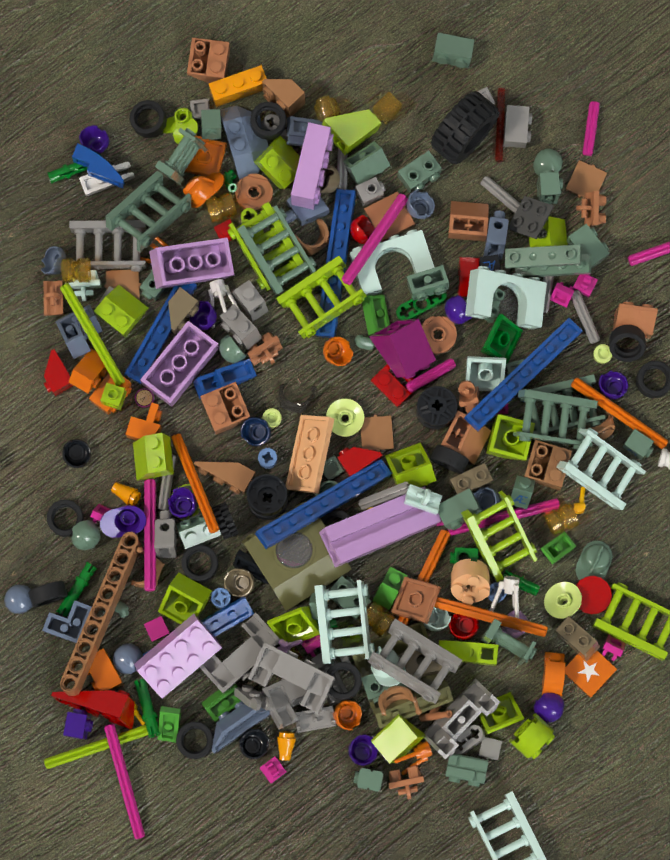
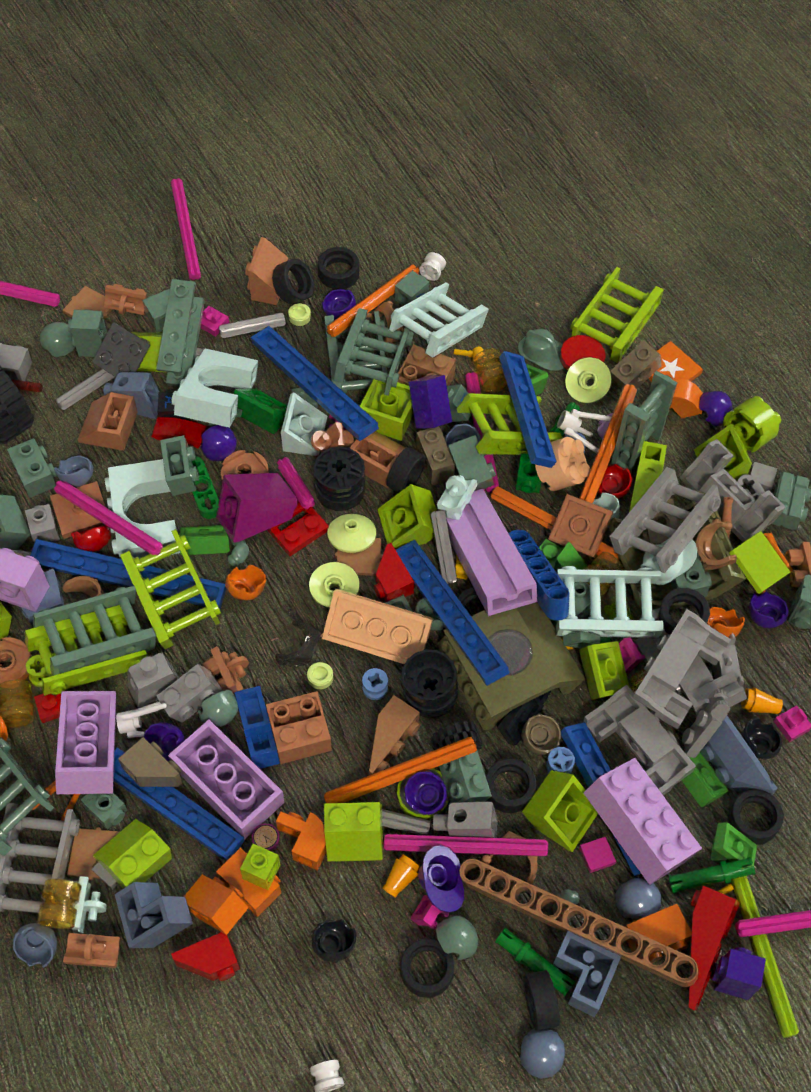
camera: 85 degrees left, 20 degrees down
lime axle [60,283,125,386] -> none
dark blue hair [241,417,271,446] -> none
lavender hand [277,639,303,653] -> none
dark pink tile [550,282,574,308] -> none
dark pink tile [602,634,626,661] -> none
none -> yellowish green dish [327,514,376,553]
none -> dark purple brick [409,375,452,429]
none -> blue plate [499,351,557,468]
none -> blue beam [508,530,570,621]

